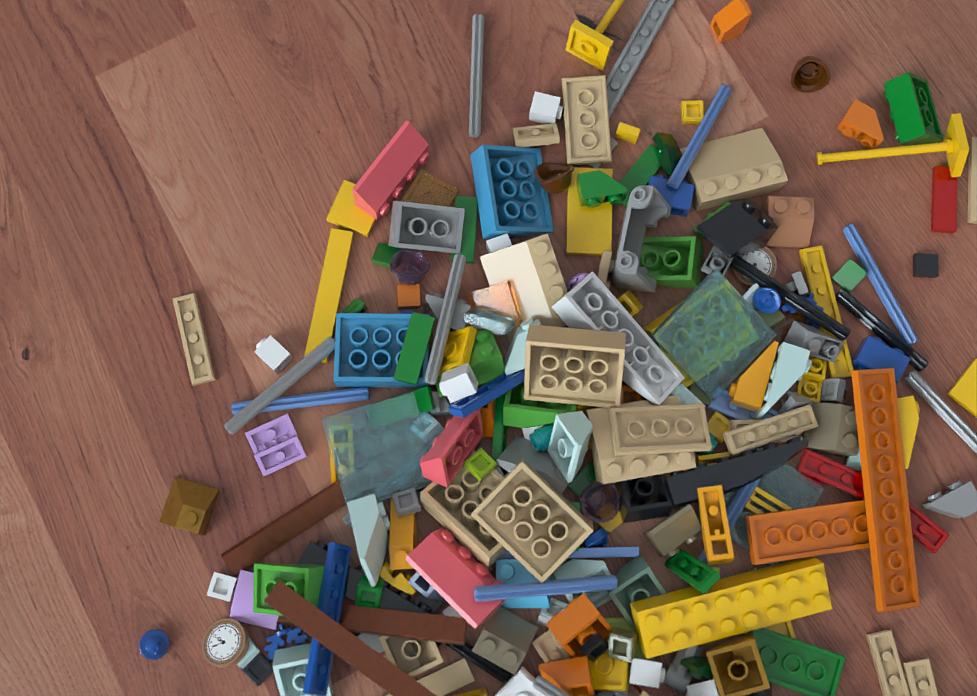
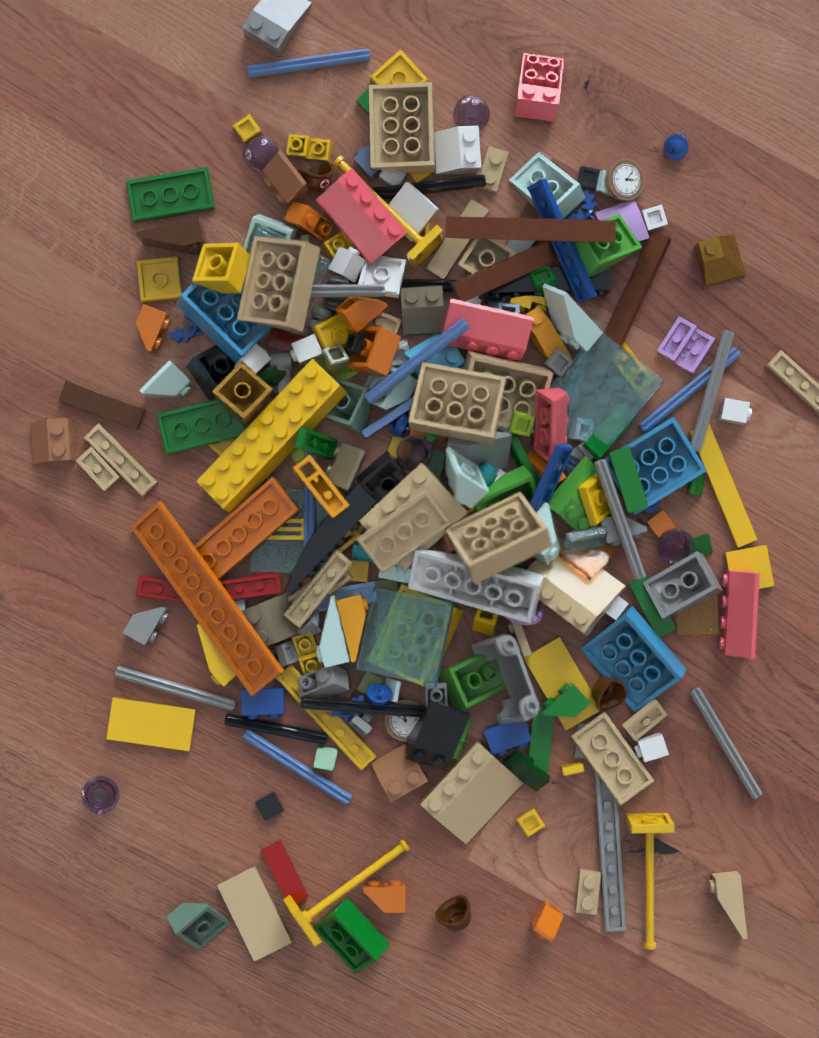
camera: 150 degrees right, 10 degrees up
white brick [439,363,479,403] -> none
medium blue axle [667,84,732,189] -> none
none -> tan plate [575,869,601,915]

